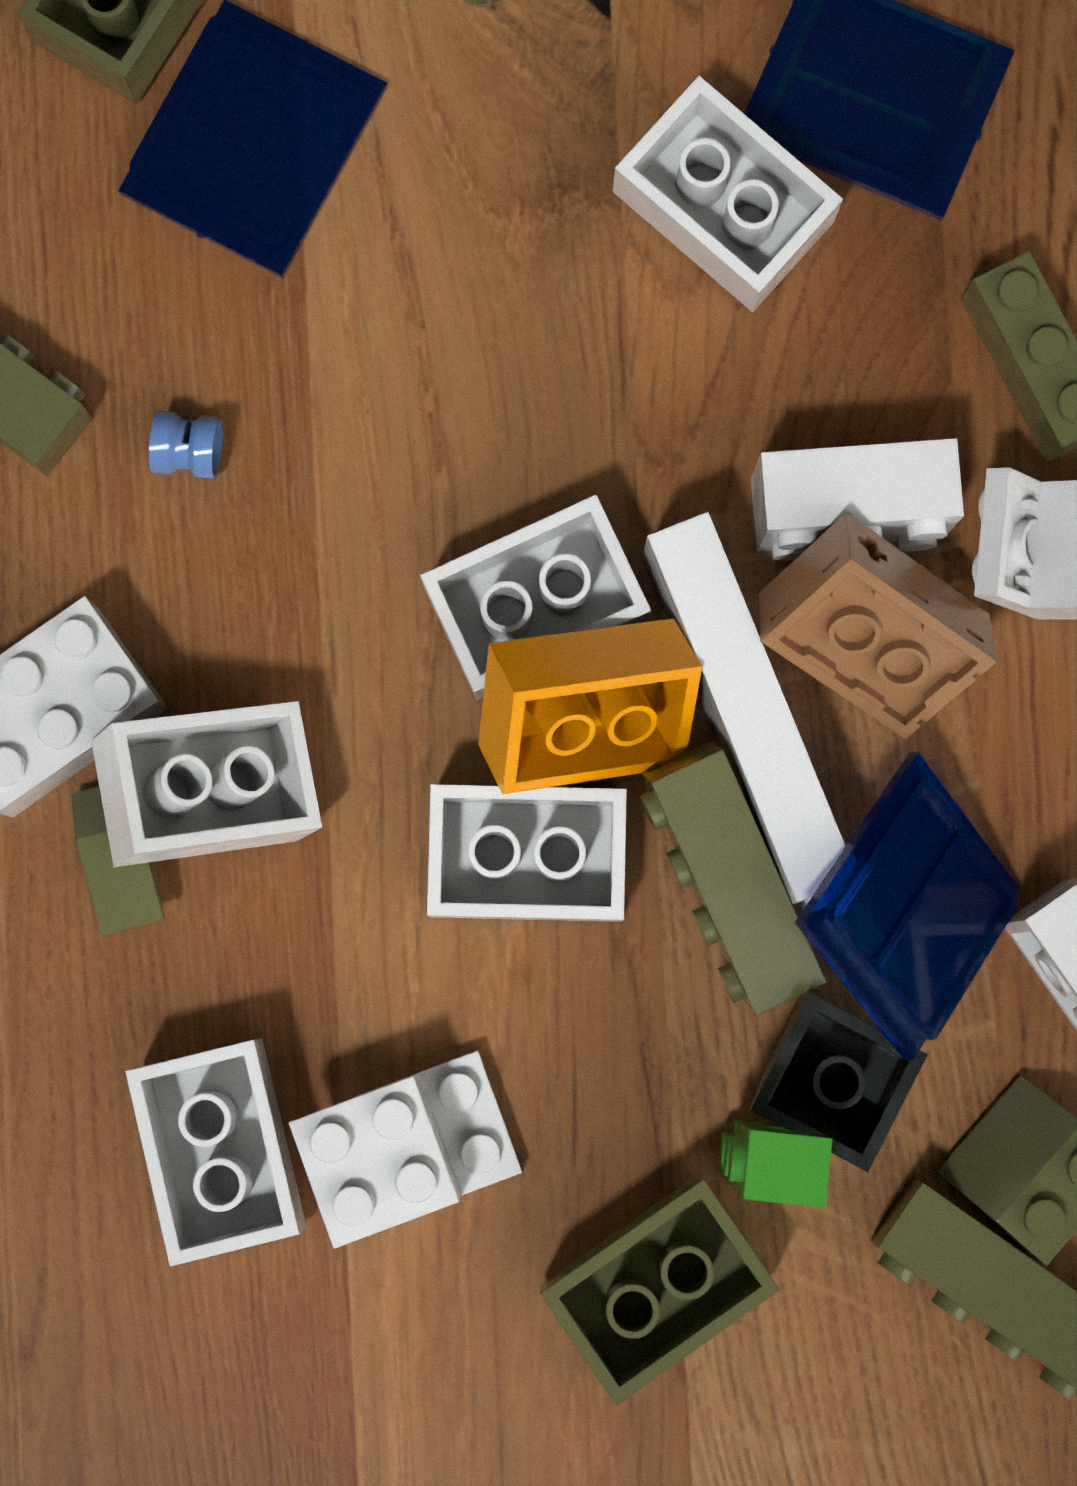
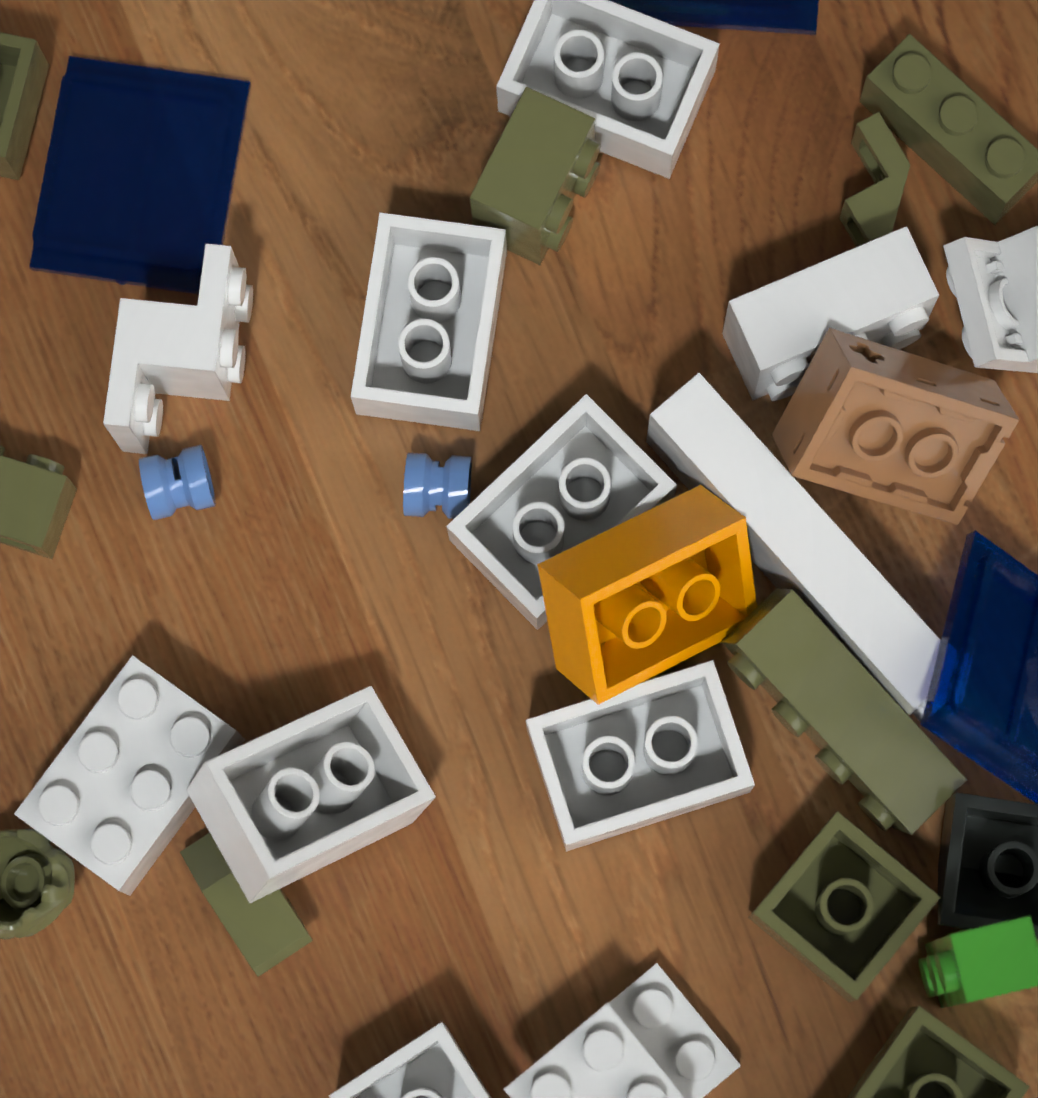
camera: 15 degrees left, 5 degrees down
none -> white bracket [103,243,253,454]
none -> white brick [351,213,507,431]
none -> medium blue wheel [403,453,472,519]
none -> olive brick [470,87,601,266]
none -> olive brick [748,811,941,1002]
none -> olive slope [839,112,911,247]

